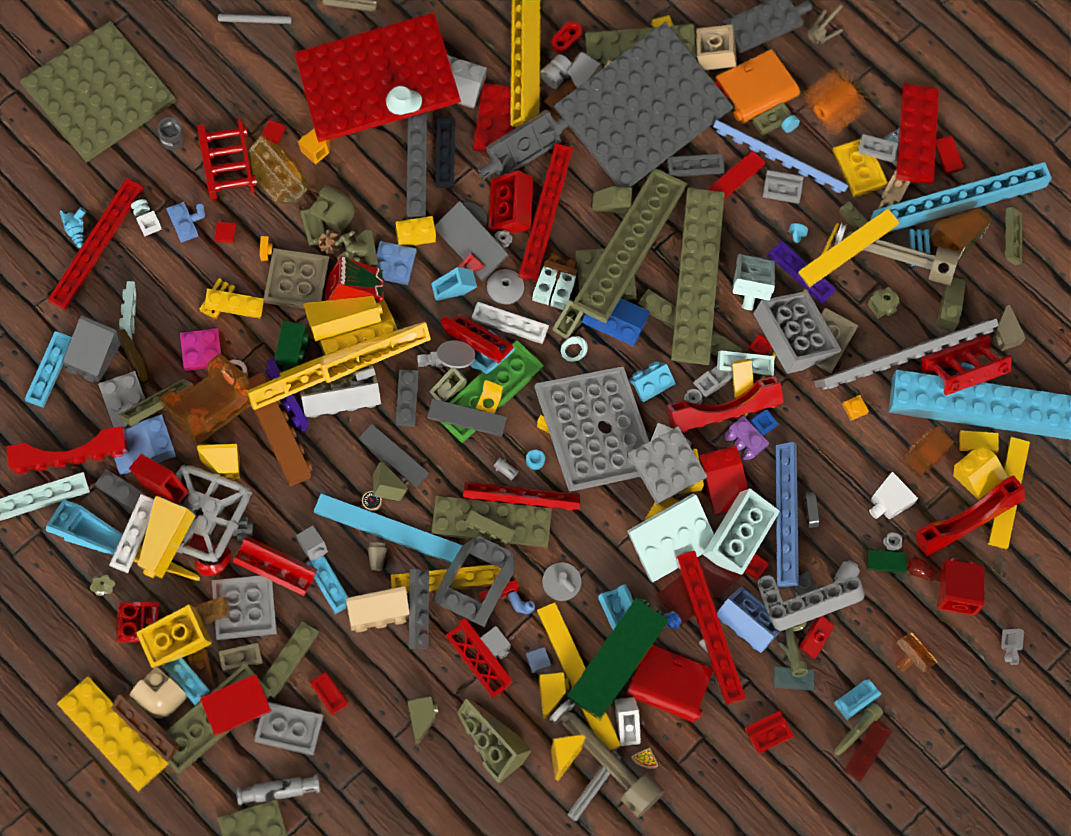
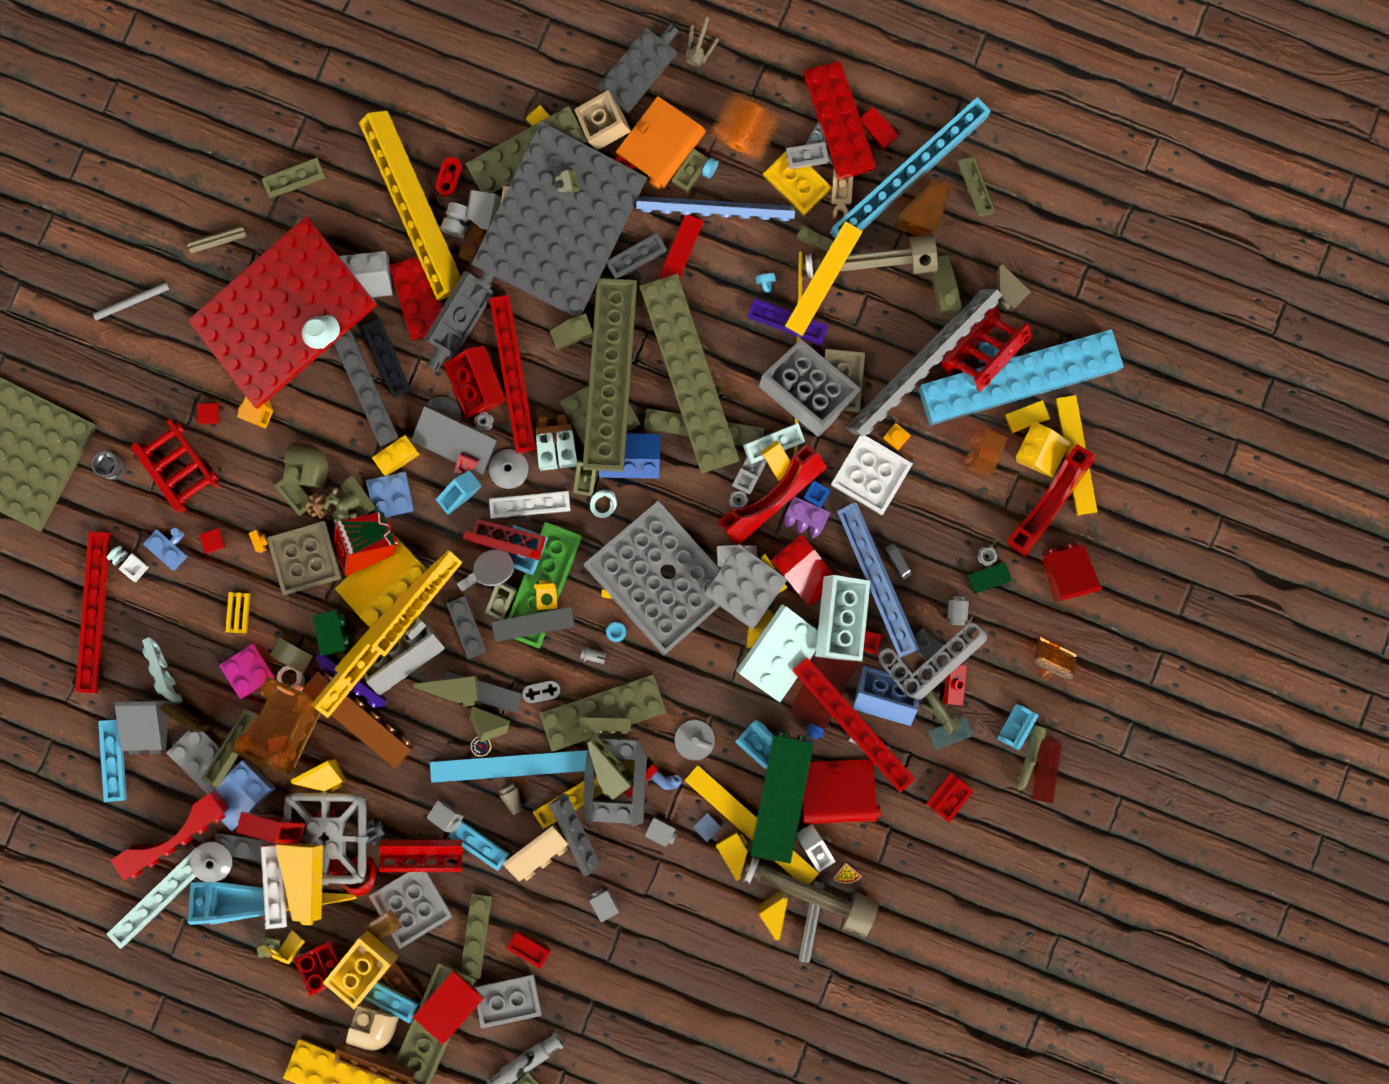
camera: 20 degrees left, 15 degrees up
medium azure piece [60,207,86,248] -> none
yellow plate [204,288,264,319] -> none
dark tan plate [219,643,263,672] -> none
clear yellow wedge [249,136,308,202] -> none
yellow slope [303,296,383,341] -> none
olive slope [408,696,438,744] -> none
red fence [446,618,513,699] -> none
olive wedge [457,698,532,783] -> none
red plate [463,482,580,511] -> none
medium azure bracket [629,361,676,402] -> none
light aqua brick [733,254,775,310] -> none
red tile [748,334,772,356] -> none
light grey plate [763,170,804,204] -> none
olive brick [867,287,900,319] -> none
white torso [869,472,918,519] -> none
clear red cone [907,557,937,582] -> none
medium azure tile [909,229,930,266] -> none
light grey plate [1001,629,1024,665] -> none
none -> light grey dish [190,842,232,882]
none -> yellow bracket [262,931,304,965]
none -> olive slope [271,637,314,674]
none -> olive slope [414,676,480,706]
none -> light grey beam [522,681,561,703]
none -> olive tile [555,170,580,193]
none -> slope [587,733,634,800]
none -> light grey brick [589,888,620,922]
none -> white plate [831,436,913,515]

